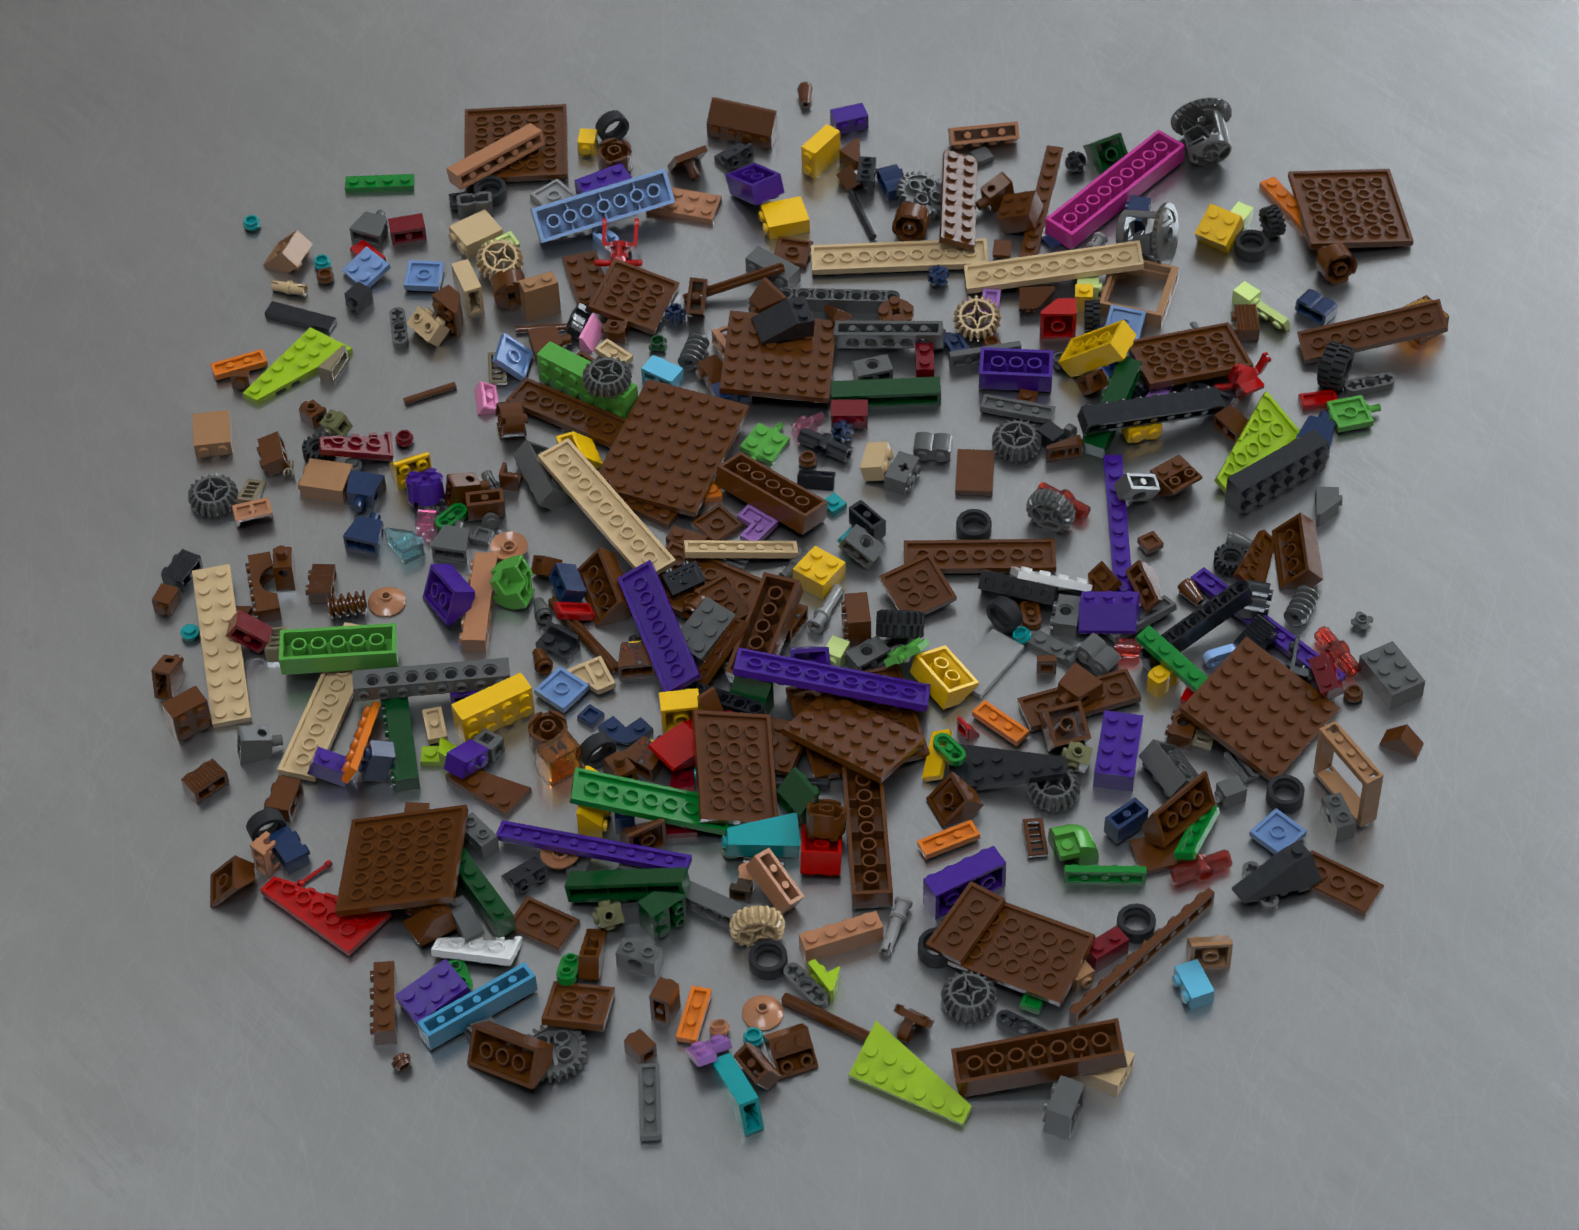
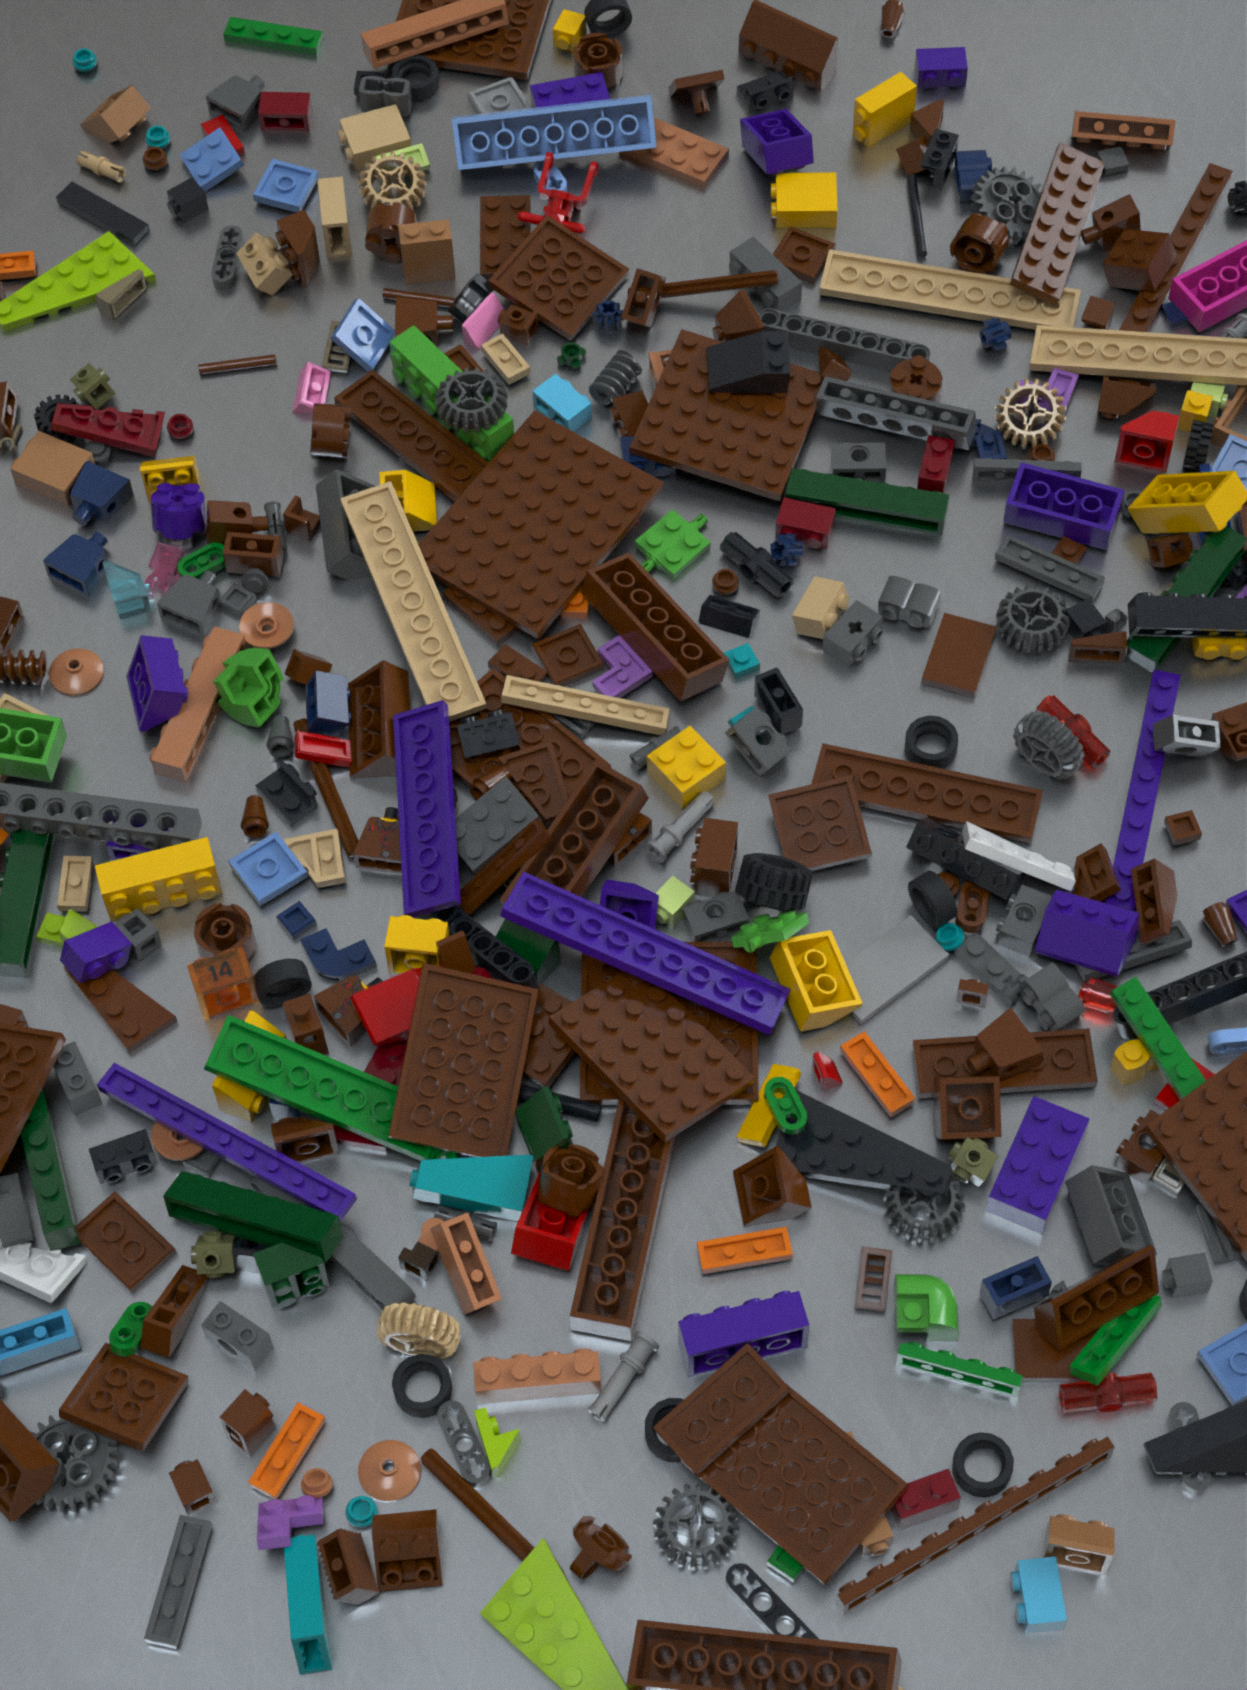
camera: 15 degrees right, 10 degrees up
reddish brown brick [299,399,327,430] -> none
clear pink plate [791,412,825,432] -> none

